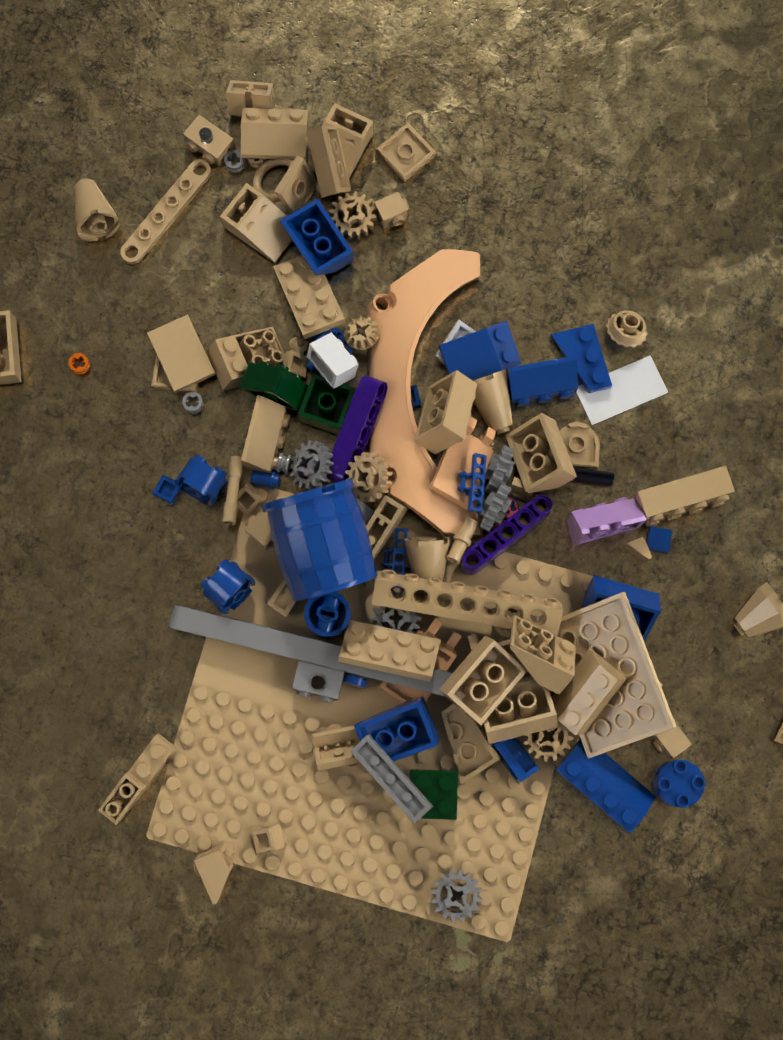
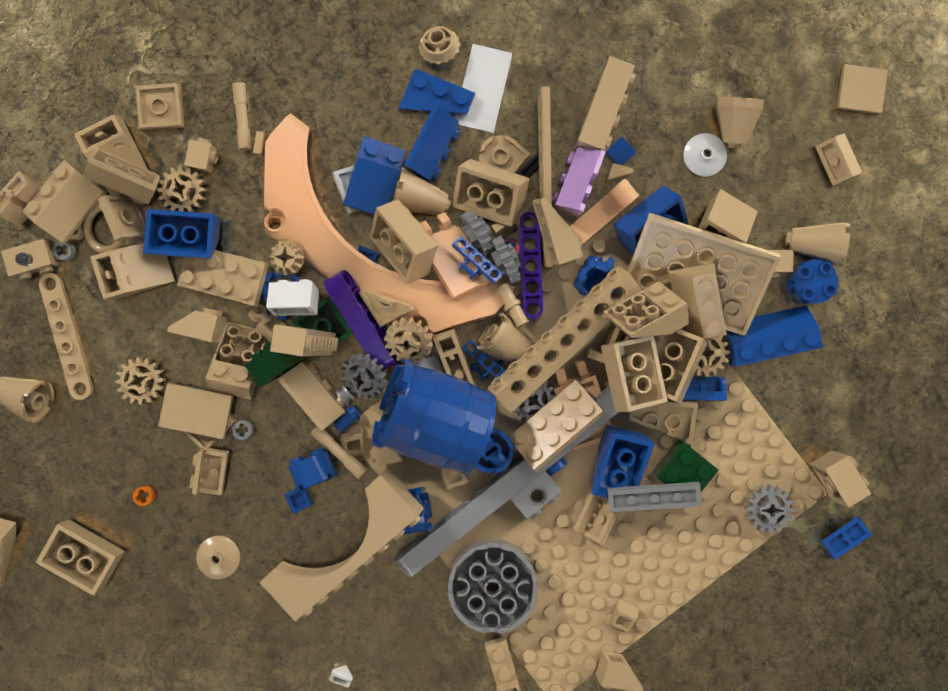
camera: 55 degrees left, 10 degrees up
none -> tan gear [115,357,166,405]
none -> tan slope [167,308,229,342]
none -> tan bracket [190,447,229,495]
none -> tan dish [196,535,240,579]
none -> tan piece [232,82,252,151]
none -> tan tile [253,131,268,158]
none -> tan arch [259,468,424,621]
none -> tan brick [270,324,338,356]
none -> white slope [329,665,353,688]
none -> tan tile [359,289,415,327]
none -> light grey brick [448,539,537,633]
none -> tan slope [532,198,583,265]
none -> tan tile [538,87,553,267]
none -> light nougat beam [570,179,640,245]
none -> blue hair [573,255,615,296]
none -> white dish [683,133,727,177]
none -> tan brick [699,189,758,243]
none -> tan cone [785,222,850,267]
none -> tan brick [810,450,871,508]
none -> blue hinge [820,516,872,560]

